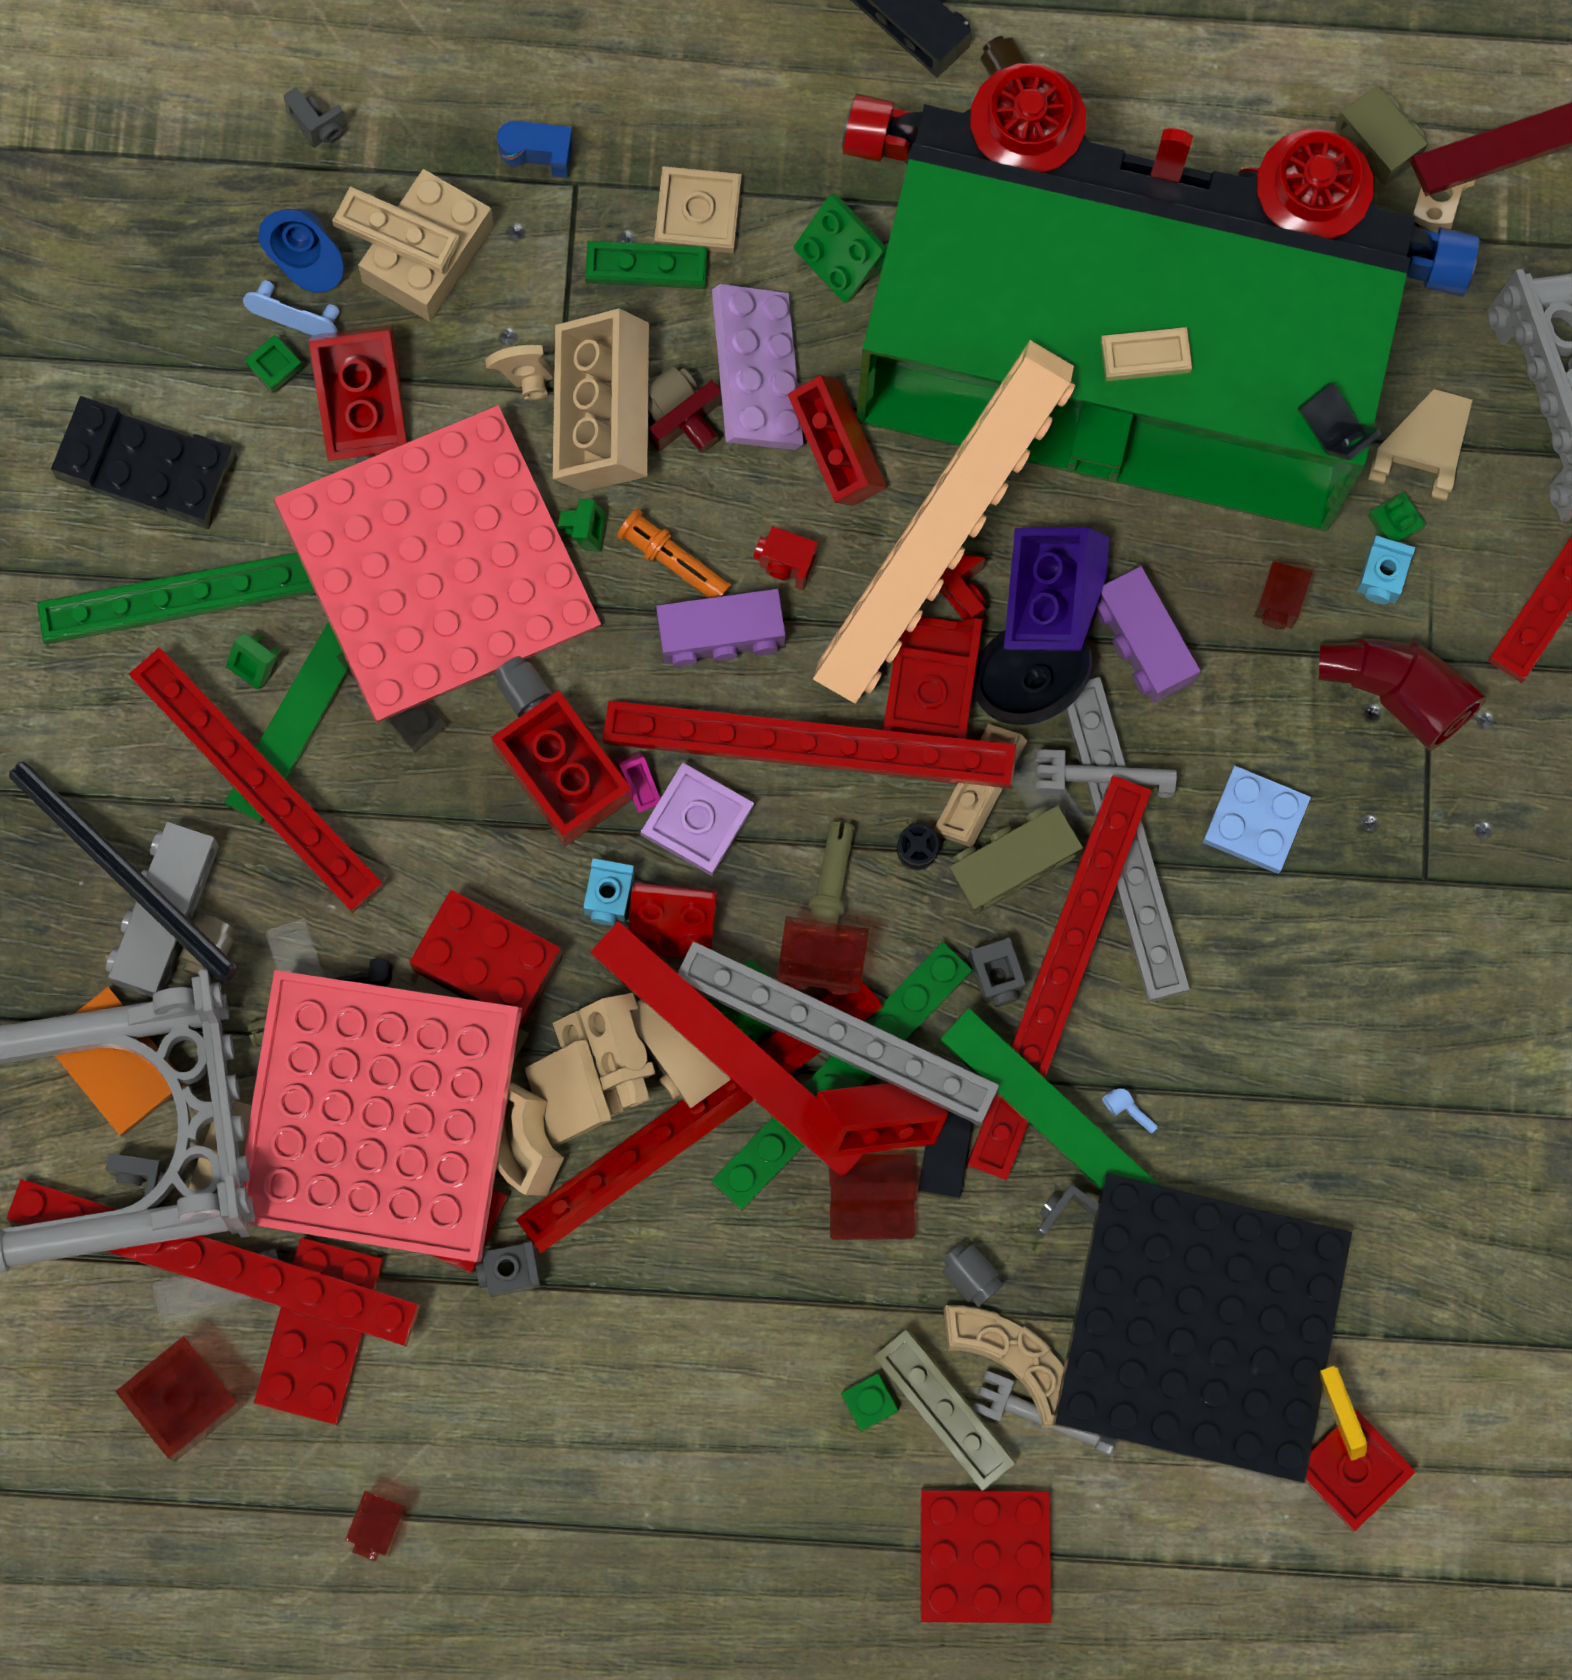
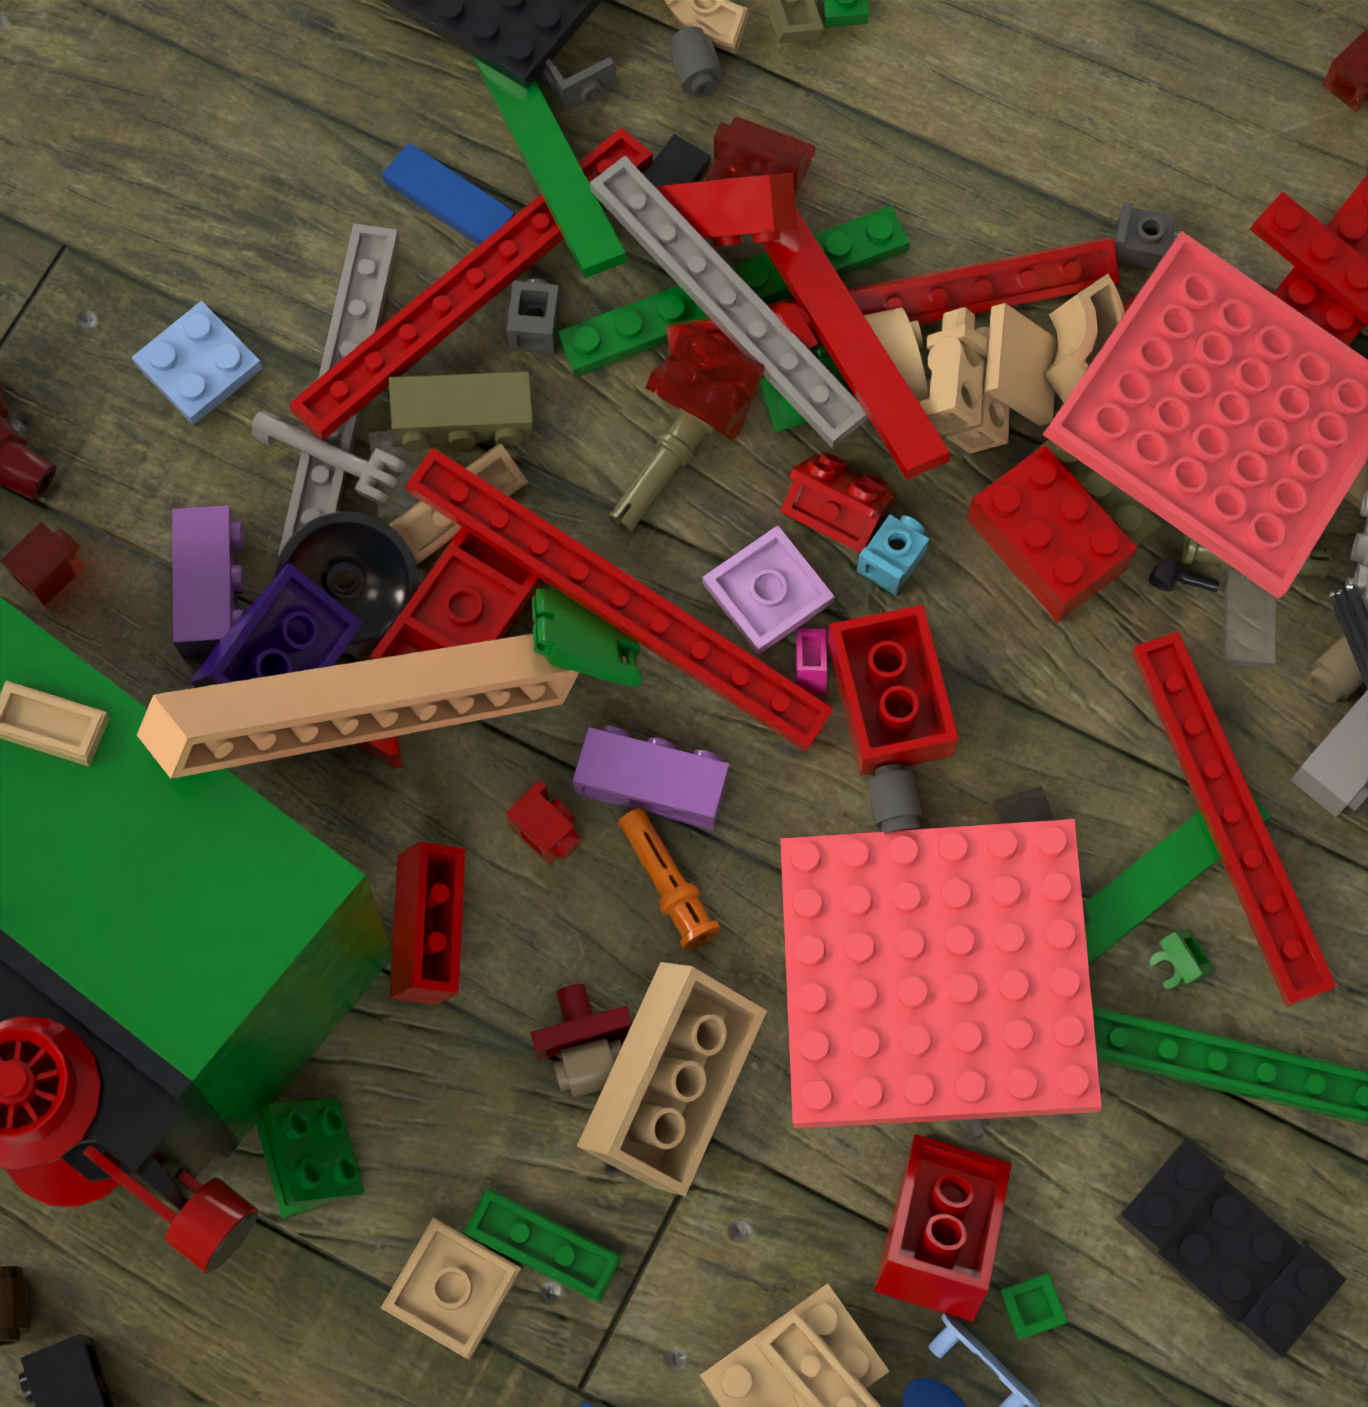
camera: 150 degrees left, 5 degrees down
tan piece [485,345,554,401] -> none
green tile [558,499,607,552] -> none
lavender plate [712,284,803,450] -> none
black wheel [896,823,939,871] -> none
light blue hand [1102,1088,1158,1134] -> none
none -> blue tile [382,143,515,246]
none -> green plate [532,587,642,687]
none -> red plate [770,302,818,349]

